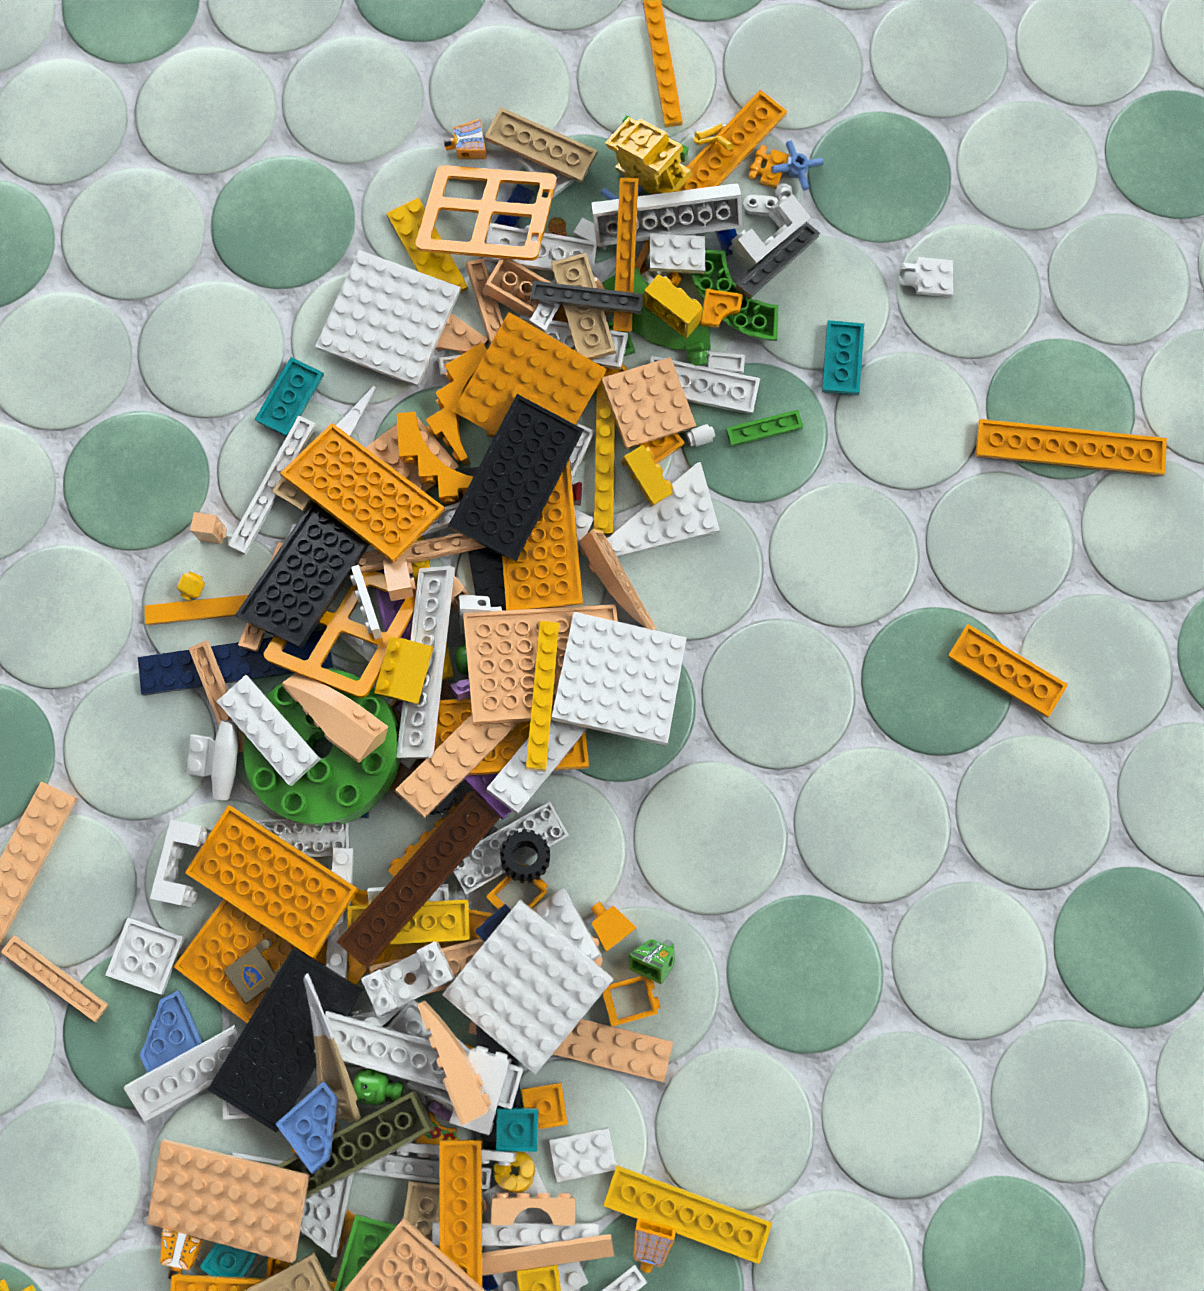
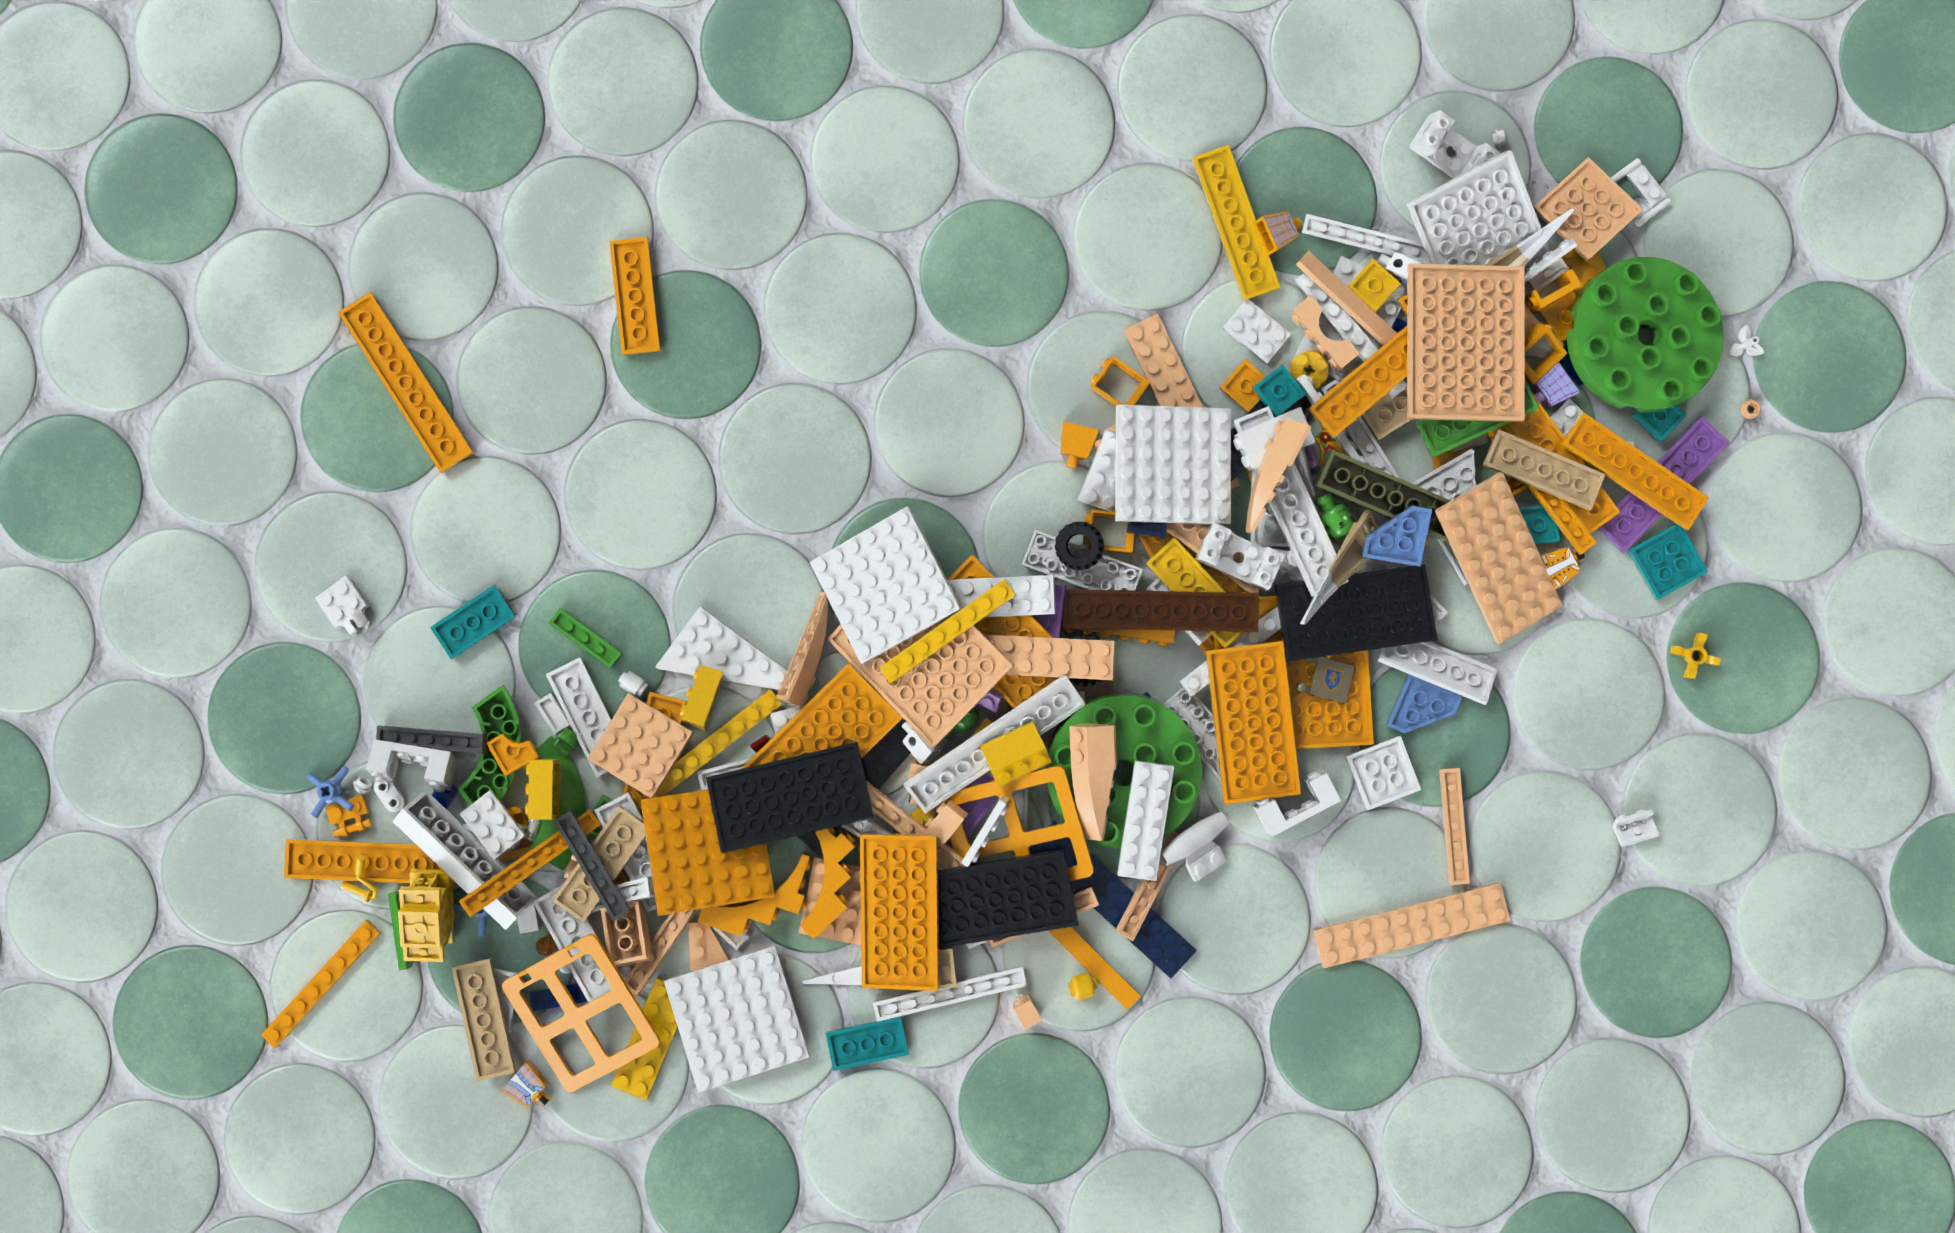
camera: 130 degrees left, 10 degrees up
bright green torso [629,939,675,984] -> none

